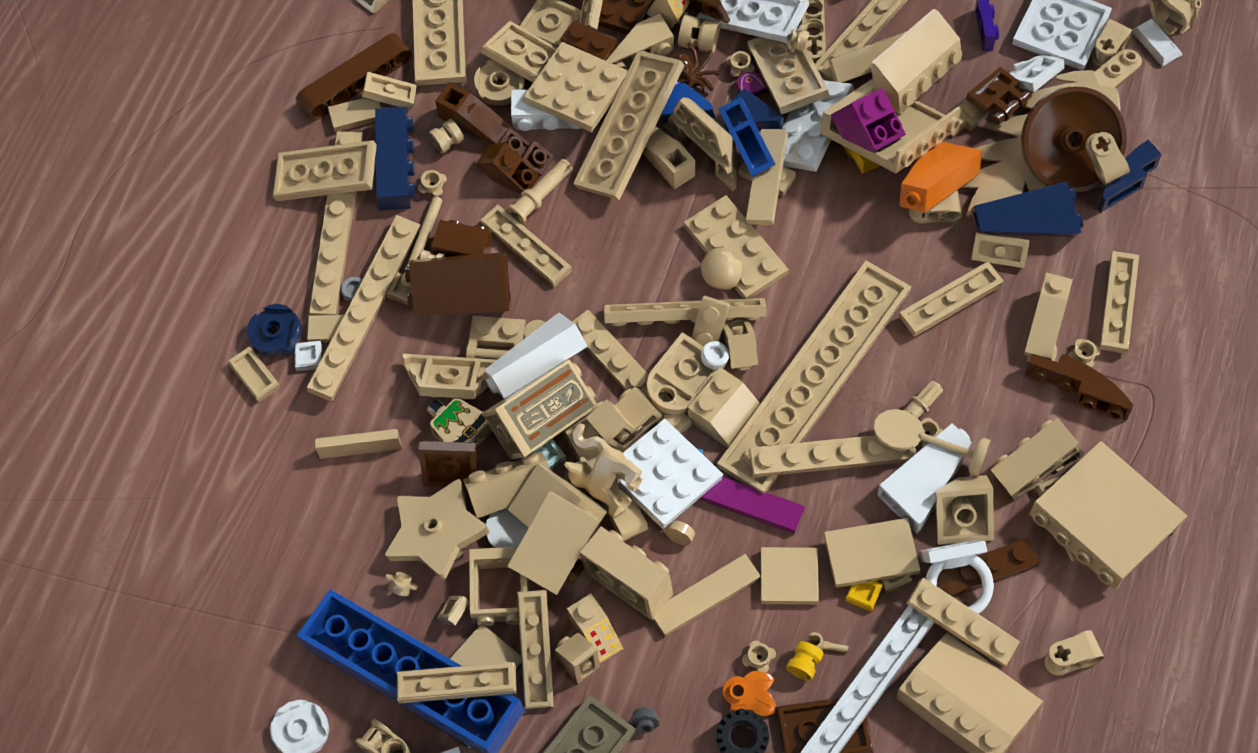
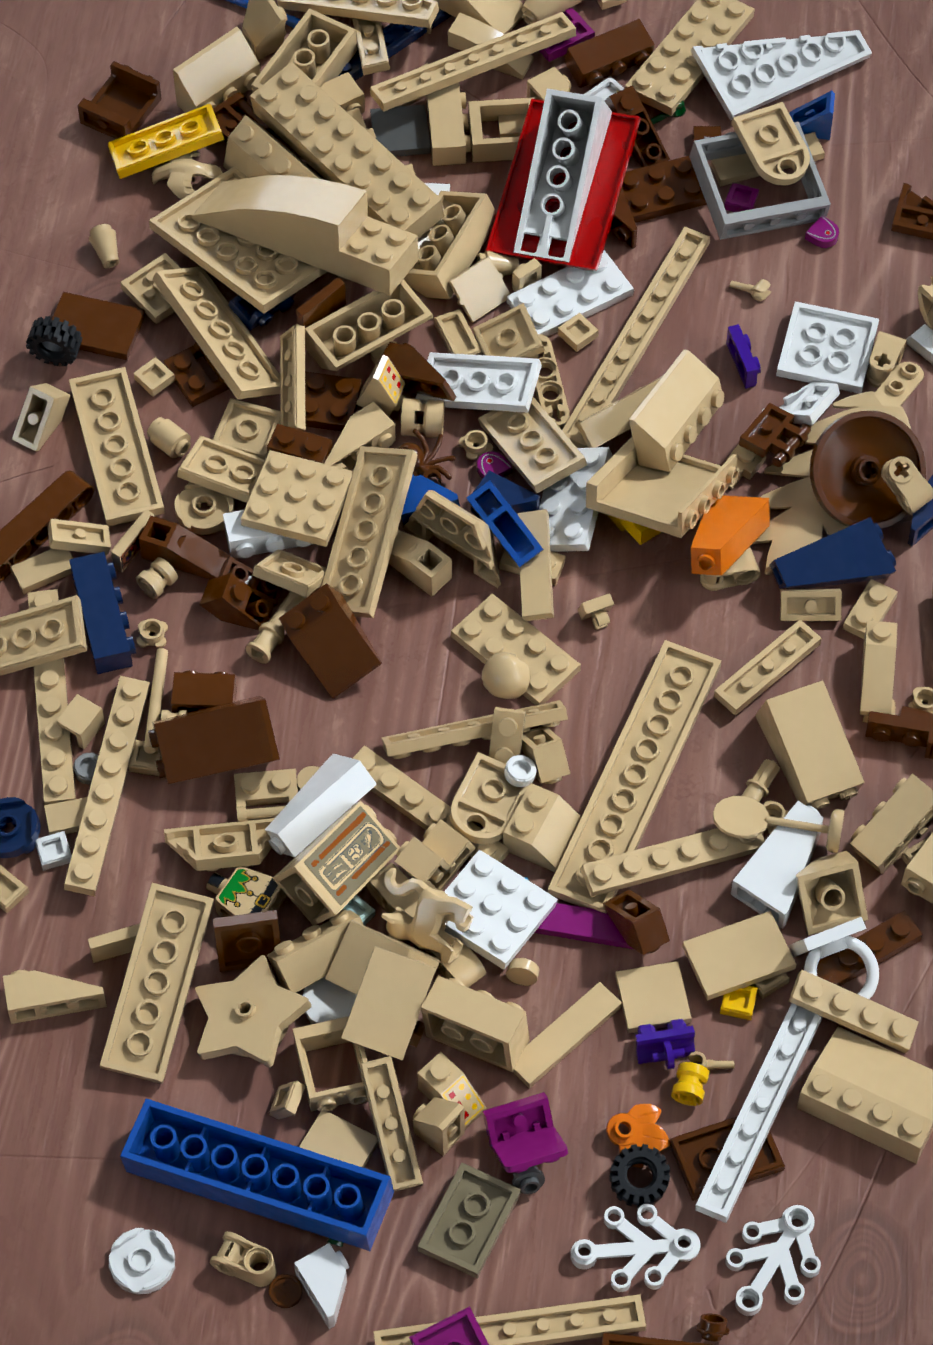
camera: 15 degrees left, 5 degrees down
tan plate [385,572,418,596] -> none
tan tile [397,662,516,703] -> none
tan tile [479,204,572,288] -> none
tan plate [742,641,776,673] -> none
tan plate [788,24,809,53] -> none
magenta slope [830,88,906,152] -> none
none -> tan slope [3,970,107,1024]
none -> tan panel [57,694,105,749]
none -> tan plate [100,883,214,1084]
none -> tan tile [111,510,155,572]
none -> tan brick [147,417,191,458]
none -> tan tile [252,550,327,597]
none -> reddish brown slope [279,583,382,698]
none -> magenta bracket [482,1092,568,1173]
none -> tan tile [577,593,614,630]
none -> reddish brown slope [603,890,670,955]
none -> dark purple hips [636,1019,695,1070]
none -> tan slope [755,680,865,810]
none -> tan plate [843,579,898,639]

